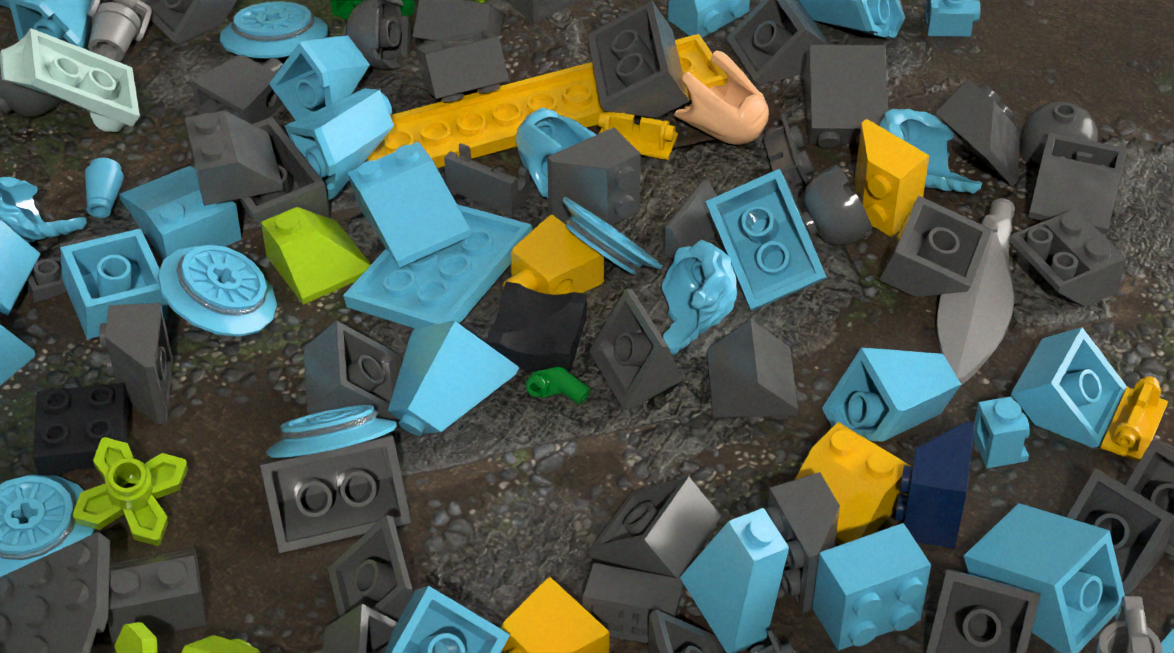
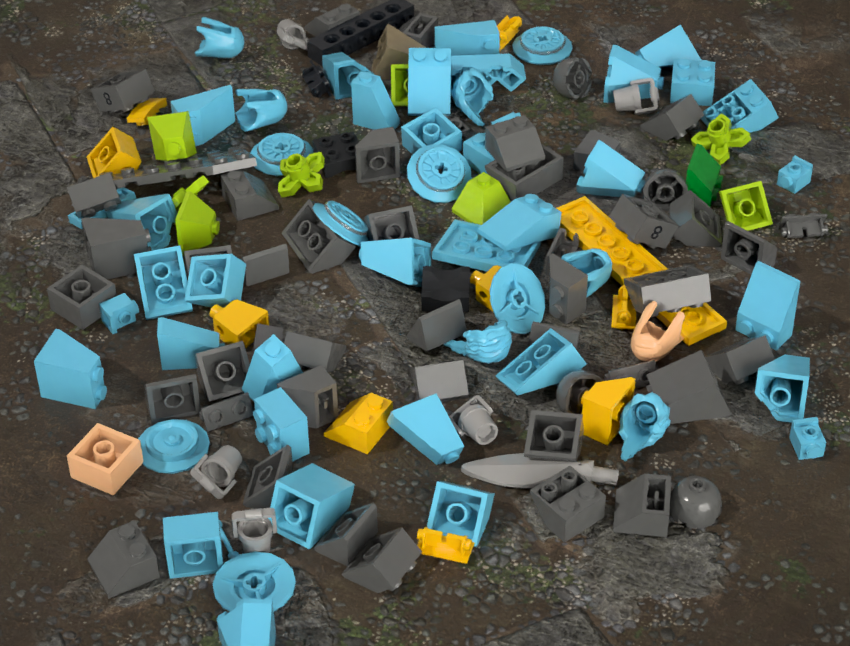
camera: 80 degrees right, 5 degrees down
light aqua slope [0,28,140,132] -> none
medium azure piece [220,1,328,58] -> none
medium azure slope [285,88,394,200] -> none
green arm [526,367,592,406] -> none
dark blue slope [895,422,975,549] -> none
dark grey slope [936,78,1020,187] -> none
medium azure brick [973,396,1030,469] -> none
none -> light grey piece [449,395,498,445]

